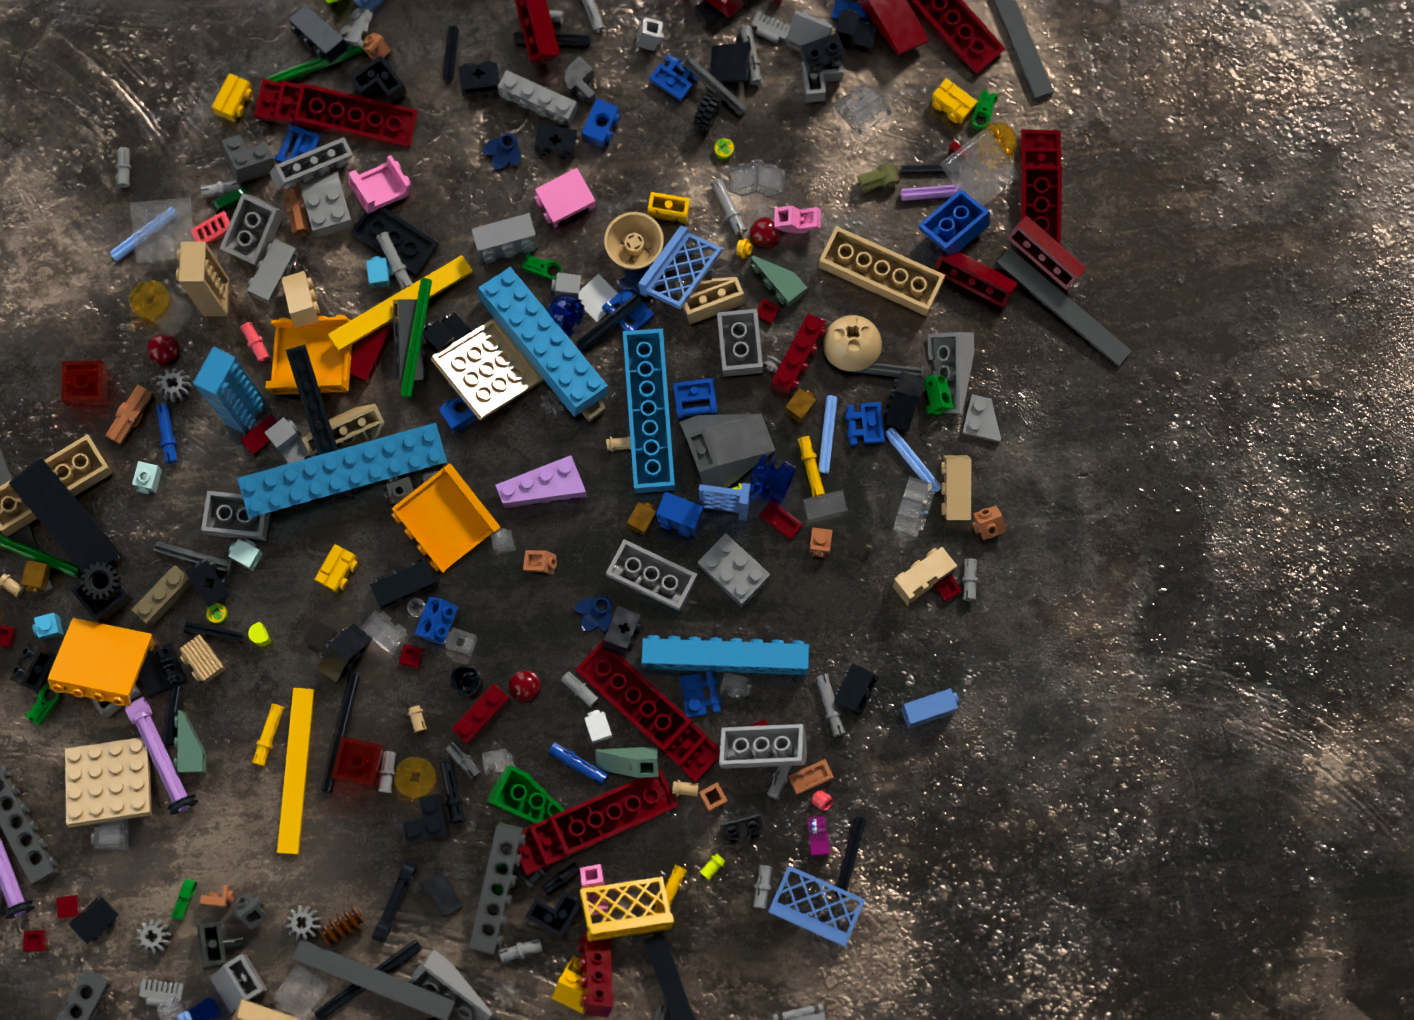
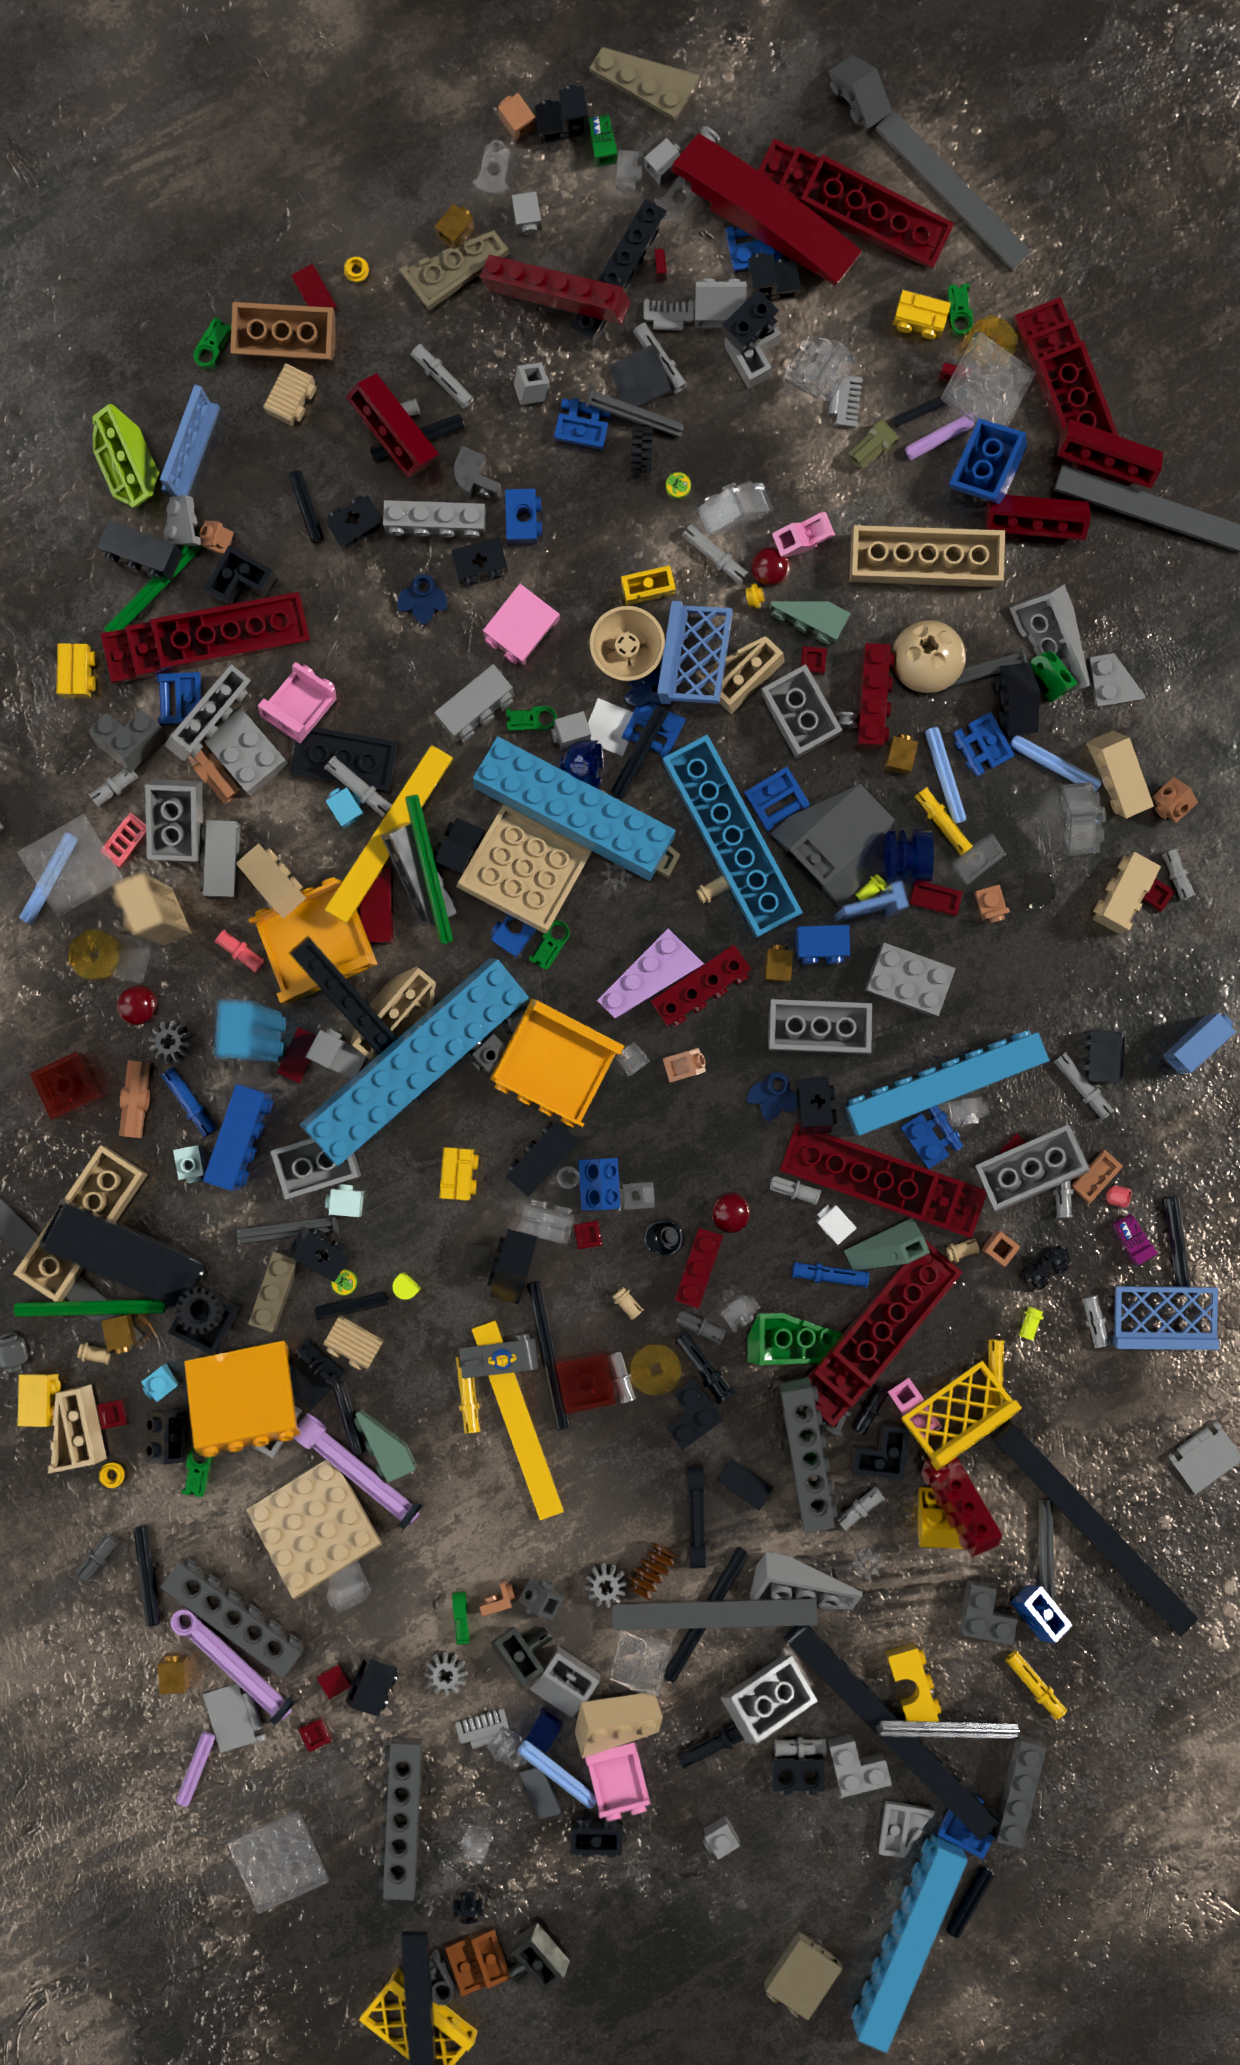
camera: 30 degrees left, 10 degrees up
dark green beam [212,188,248,214] -> none
none -> blue brick [203,1084,274,1191]
none -> dark grey door [459,1333,539,1379]
none -> green piece [529,921,570,970]
none -> dark red brick [650,945,751,1028]
none -> light grey piece [829,375,863,428]

